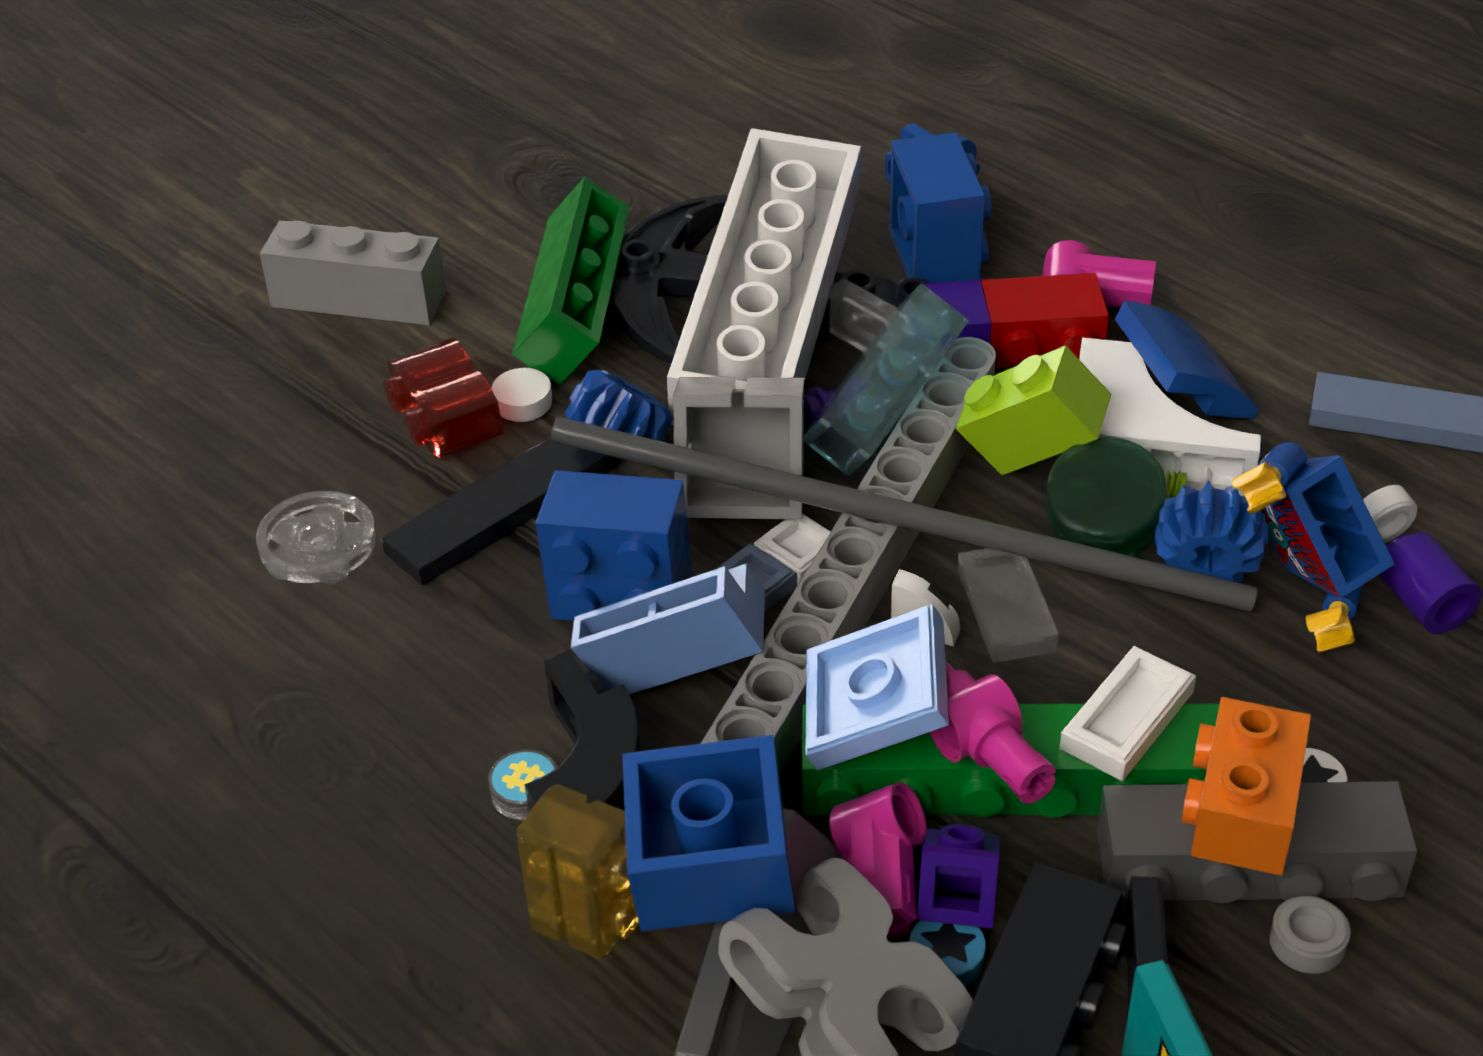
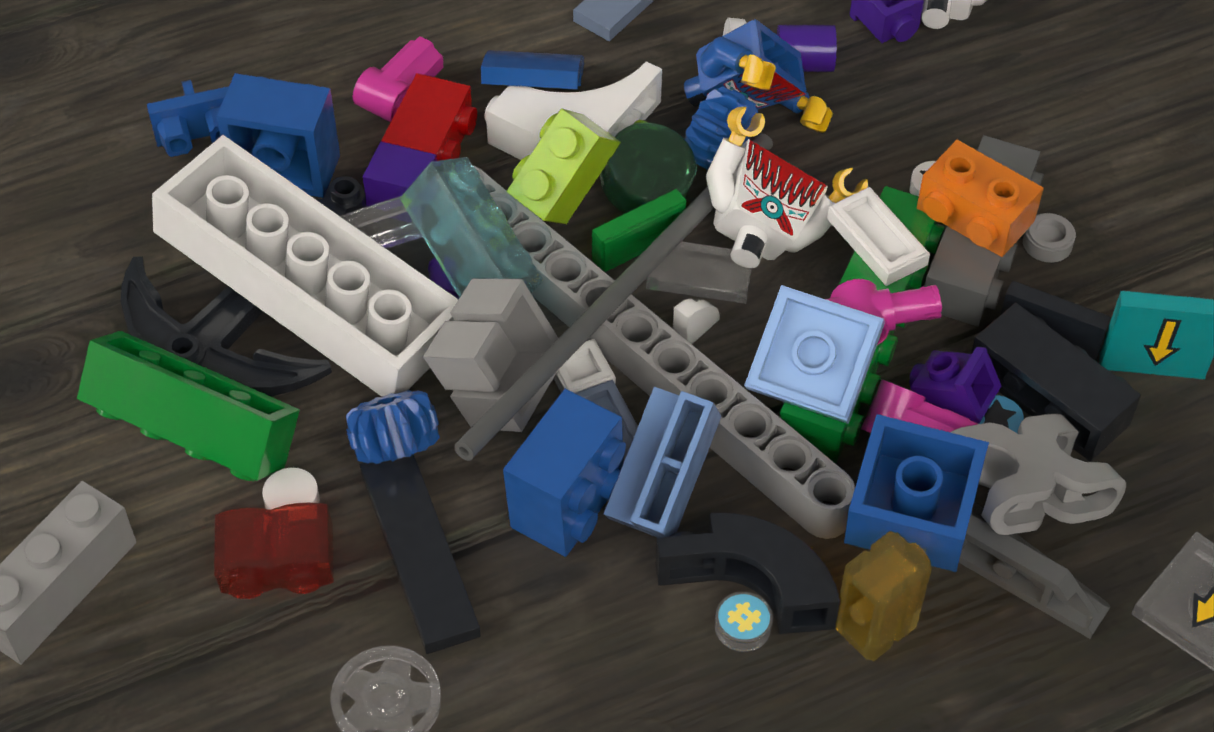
camera: 70 degrees left, 10 degrees up
none -> green tile [592,189,686,272]
none -> torso [706,107,868,268]

